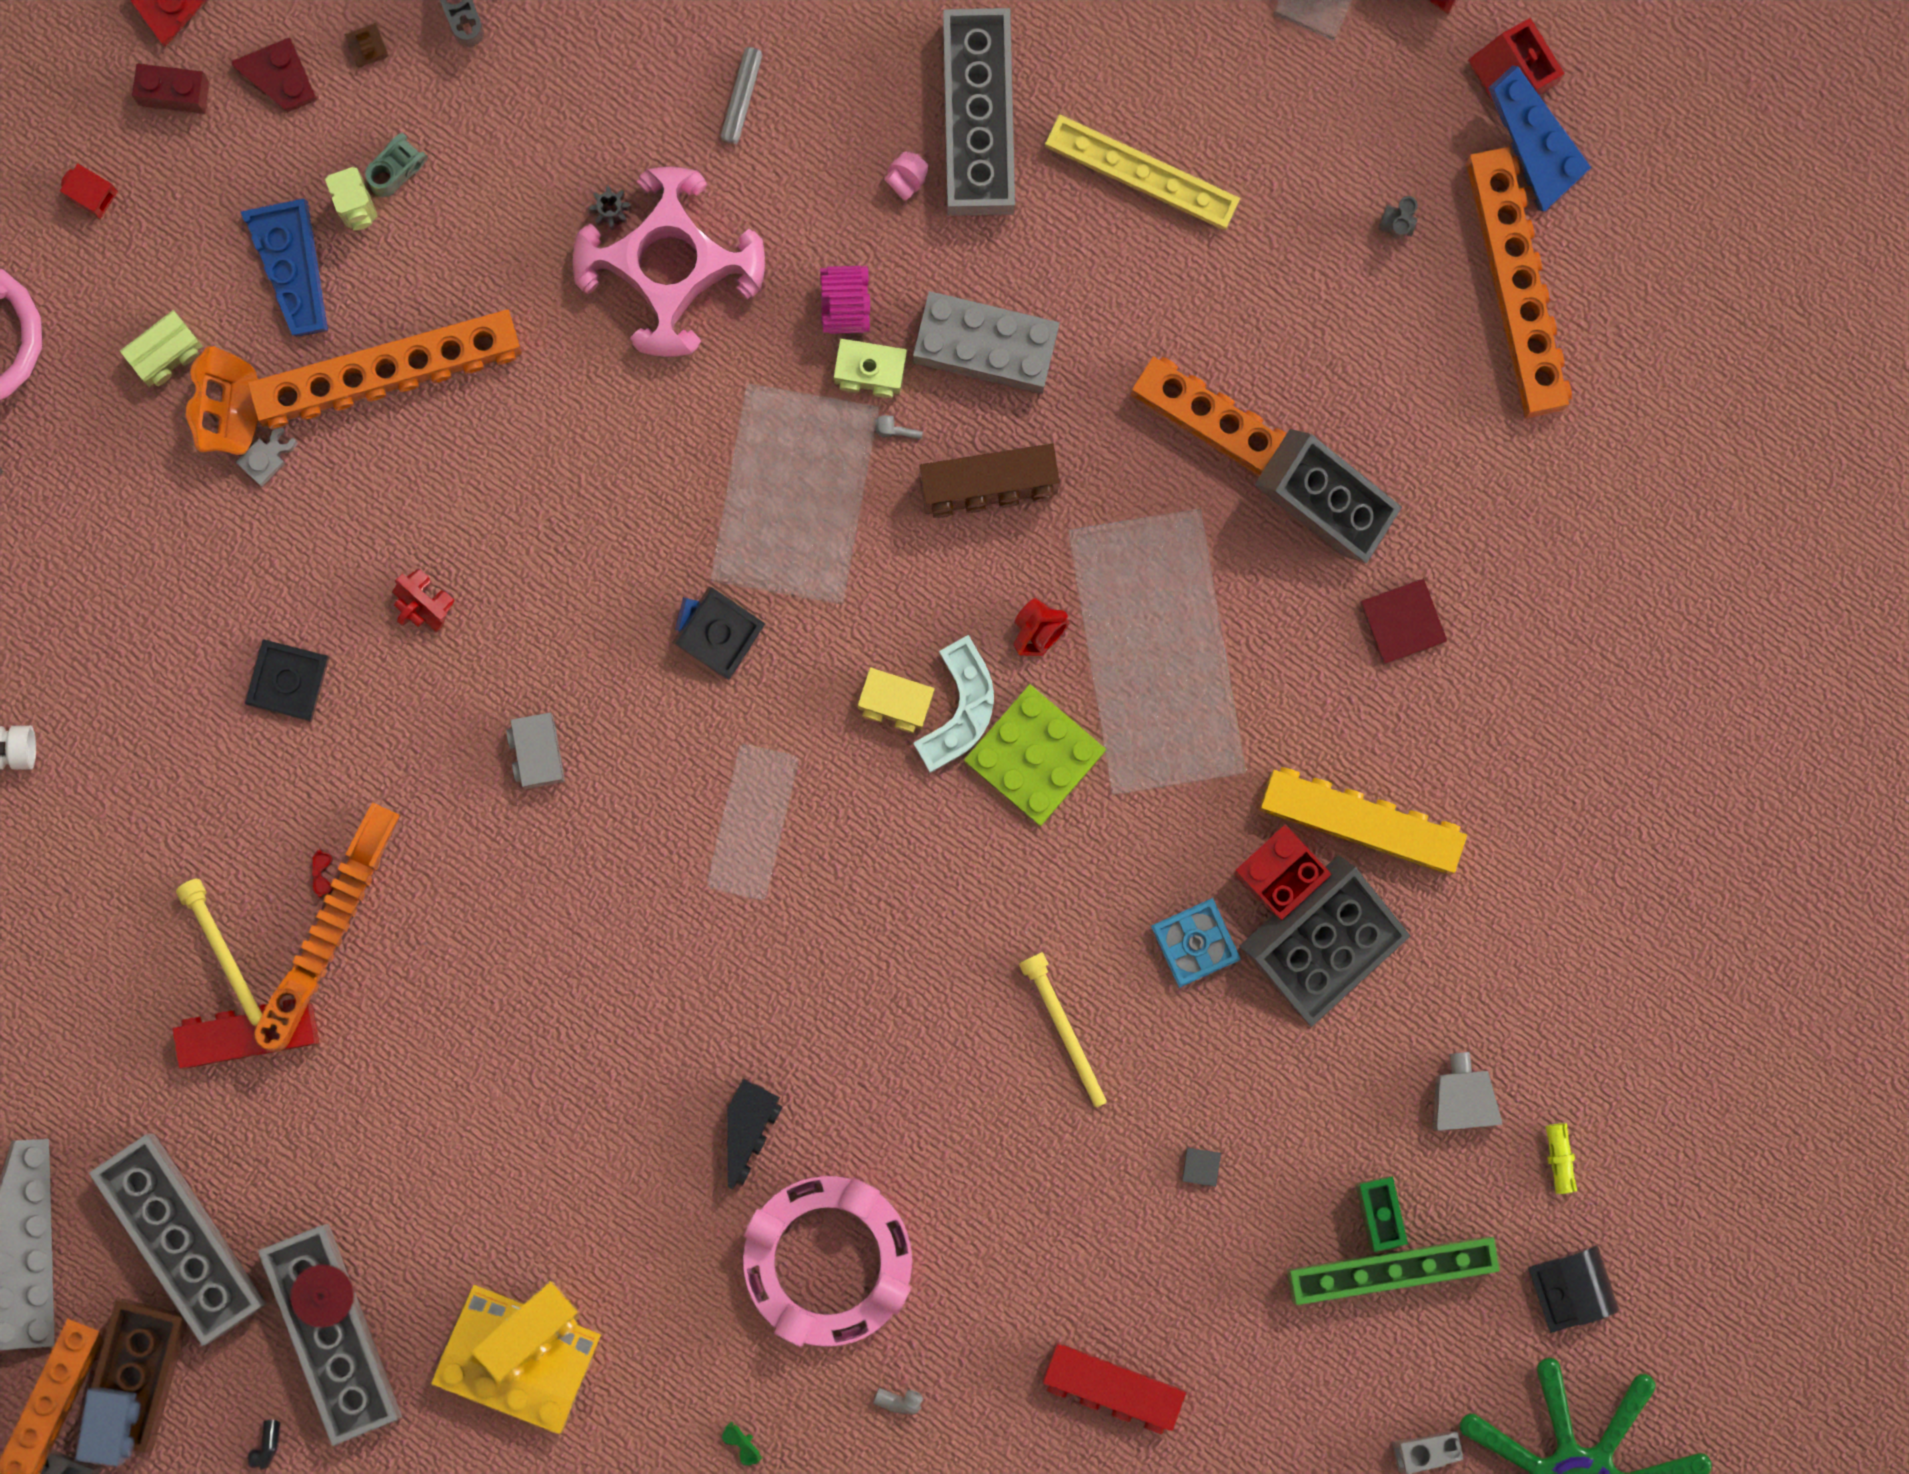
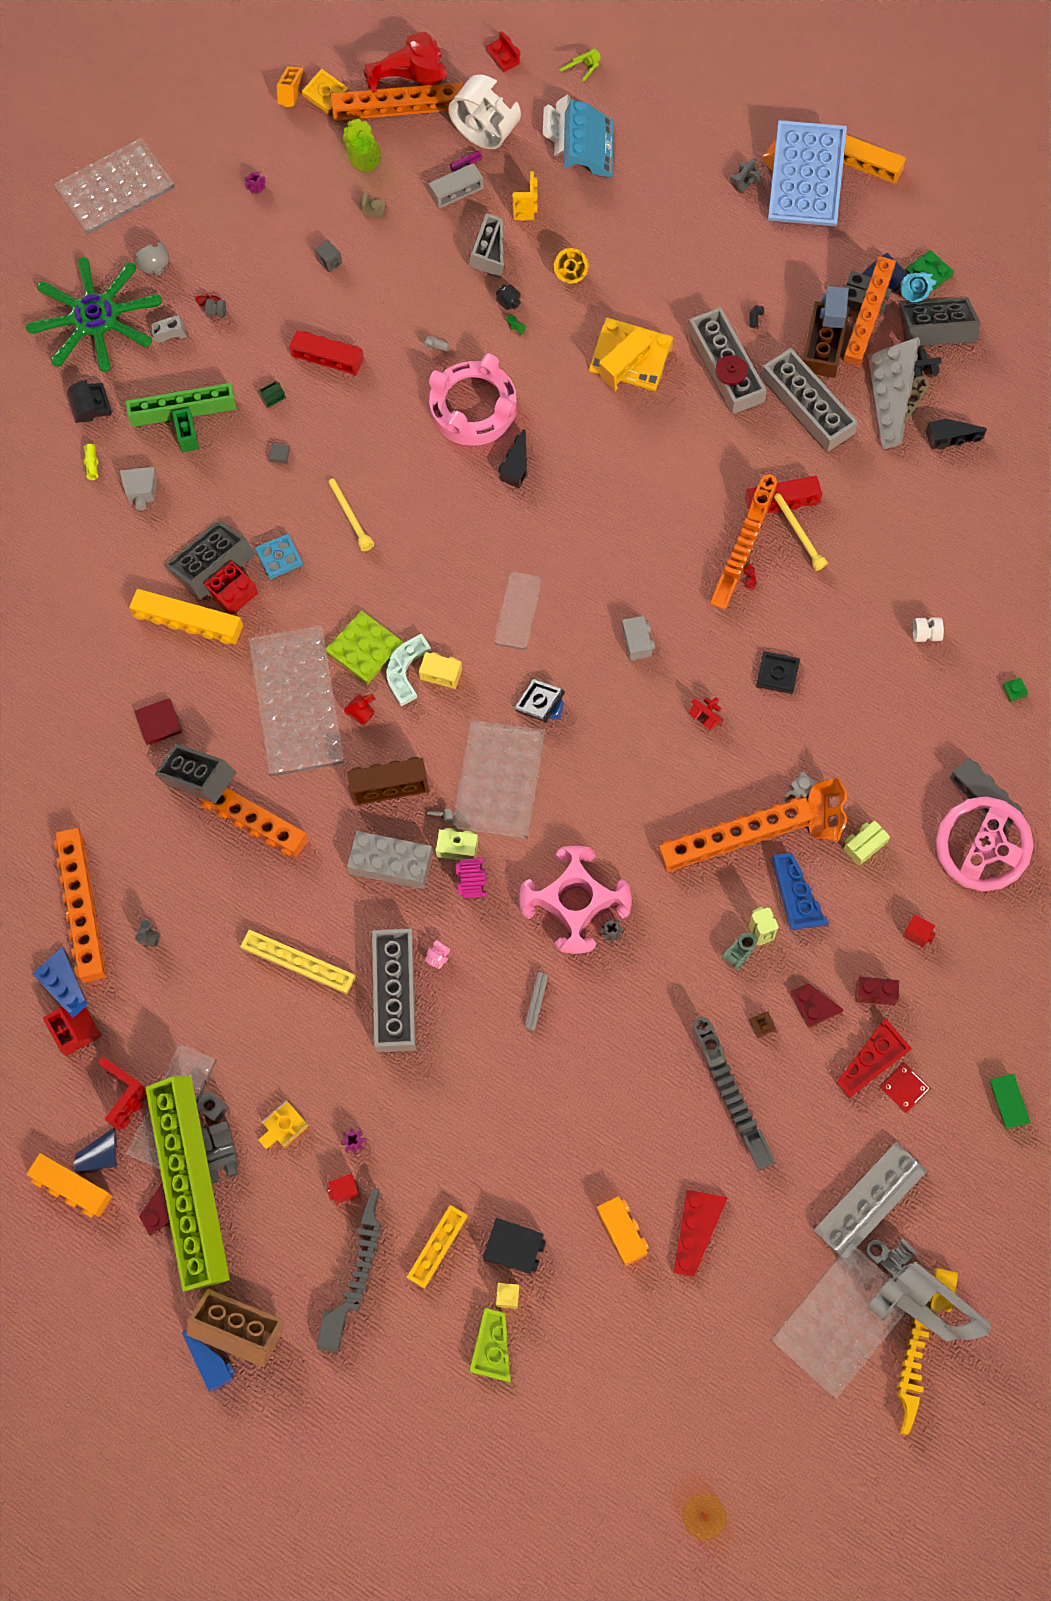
camera: 170 degrees left, 15 degrees down
none -> dark green piece [257,381,286,408]

